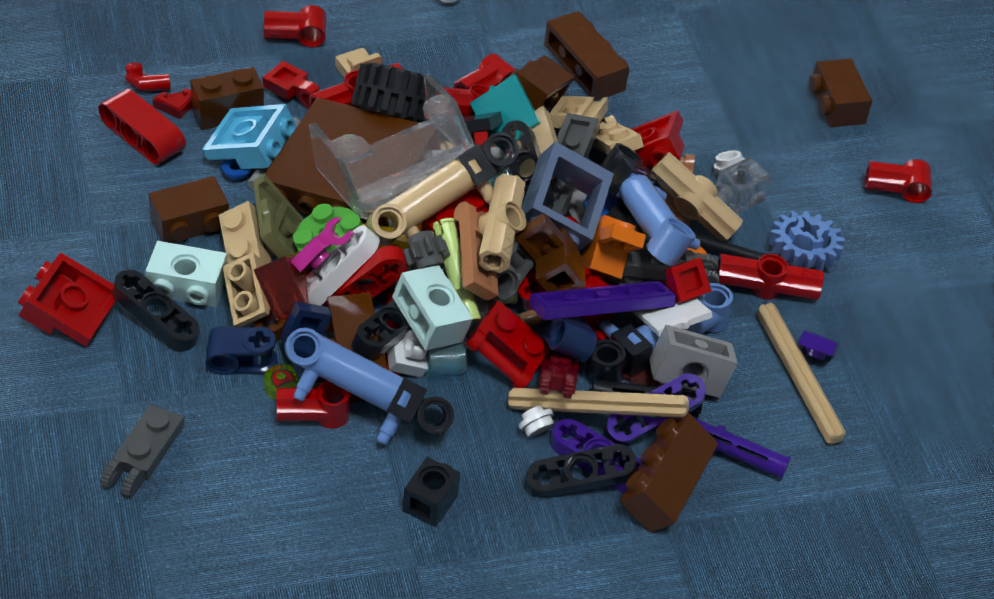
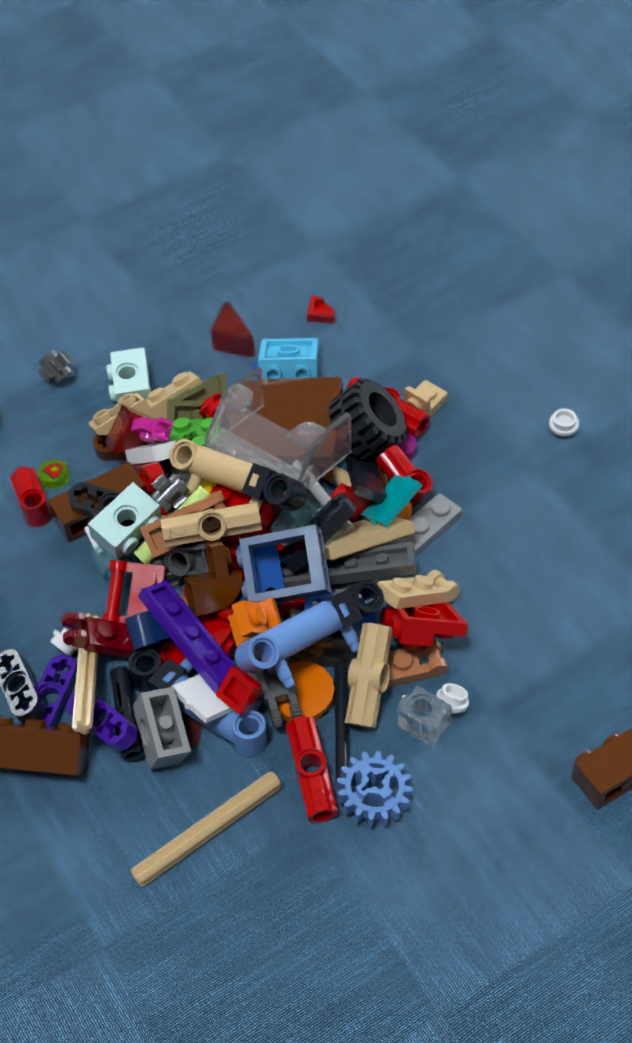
camera: 80 degrees right, 5 degrees up
red plate [18,252,116,346] -> none
red beam [98,89,186,165] -> none
black beam [112,270,200,351] -> none
red arm [124,62,171,92] -> none
reddish brown brick [148,176,229,243] -> none
reddish brown brick [190,67,264,130] -> none
dark blue piece [205,326,278,375] -> none
red plate [262,61,320,109] -> none
red piece [264,5,327,47] -> none
dark blue bracket [280,301,332,383] -> none
medium blue piece [285,328,454,445] -> none
red piece [454,53,515,90] -> none
reddish brown brick [508,55,575,111] -> none
reddish brown brick [544,10,629,101] -> none
tan plate [550,96,608,131] -> none
dark purple pin [695,418,791,479] -> none
dark purple plate [798,330,839,360] -> none
red piece [865,159,932,203] -> none
none -> dark grey gear [38,349,73,384]
none -> red plate [199,392,229,423]
none -> clear red slope [210,301,255,358]

